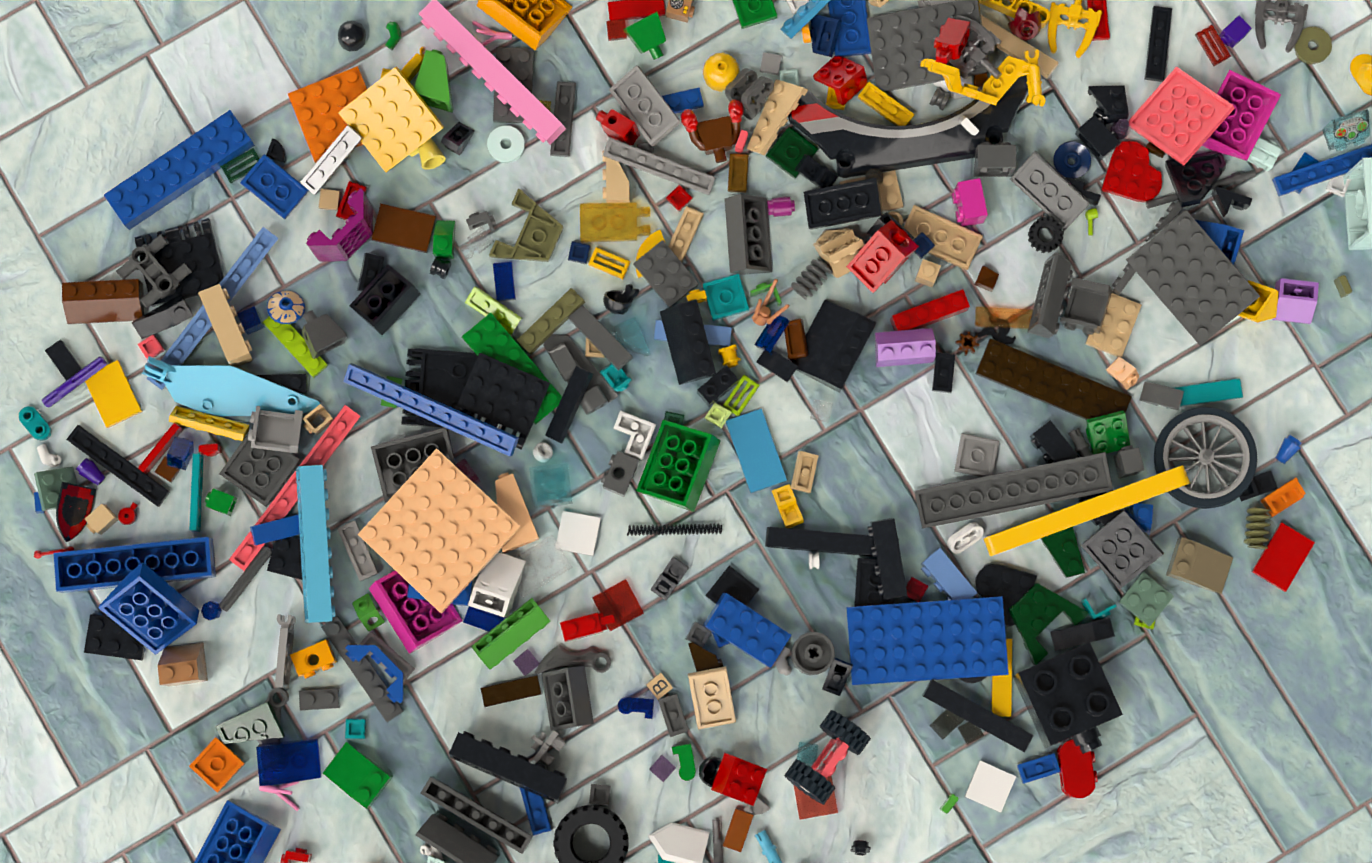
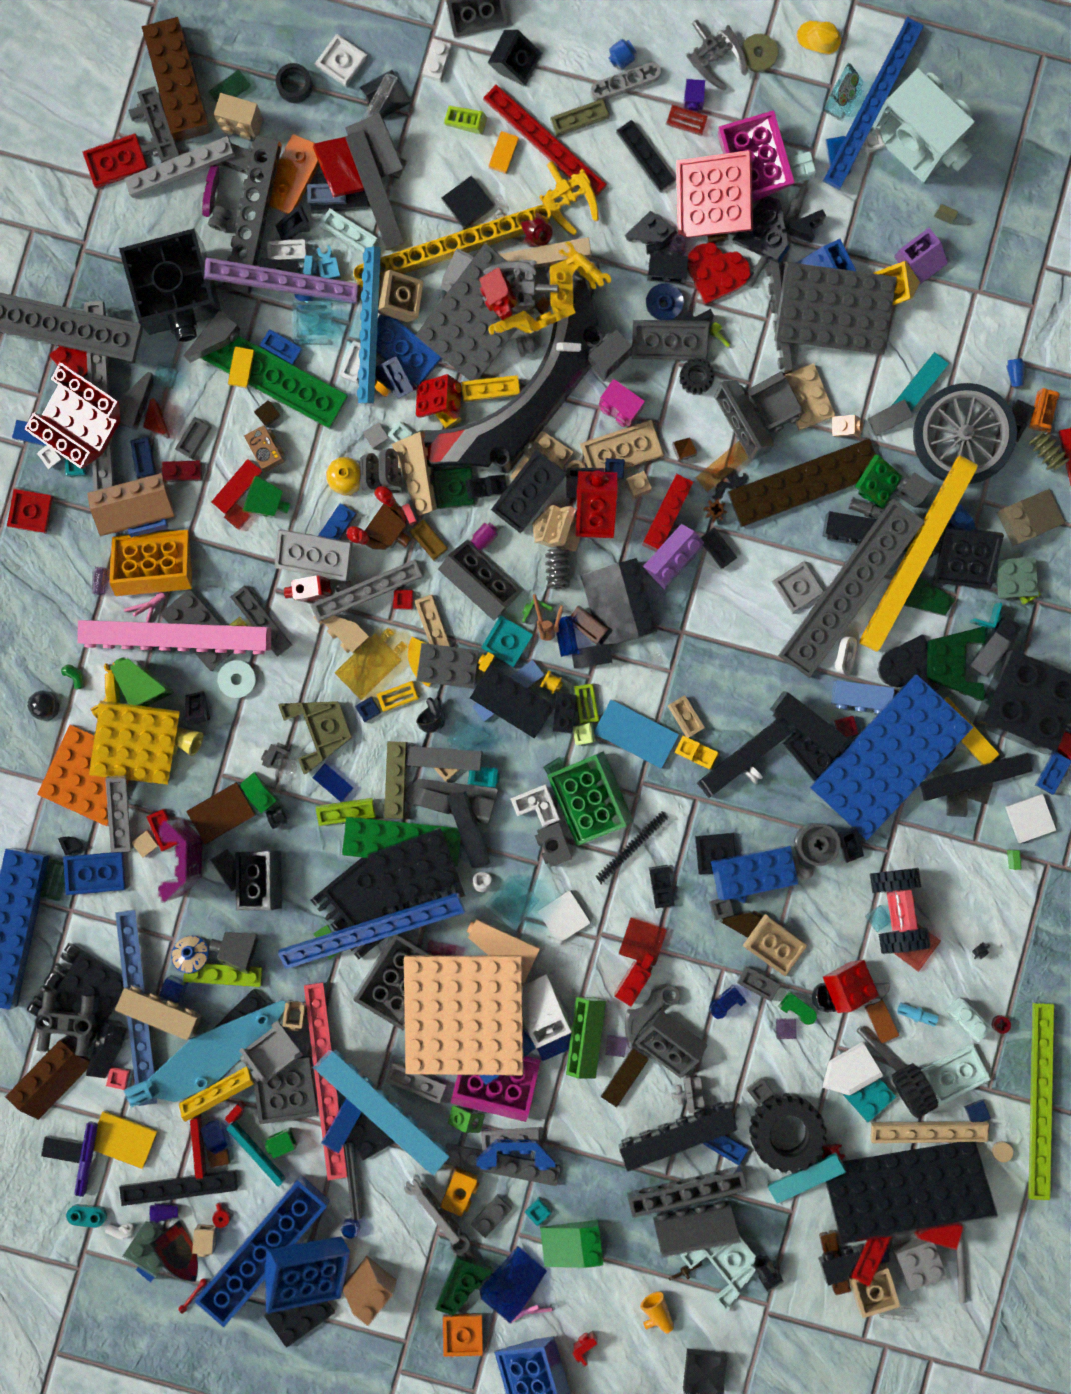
camera: 45 degrees left, 5 degrees up
tan tile [646,673,673,700] -> none

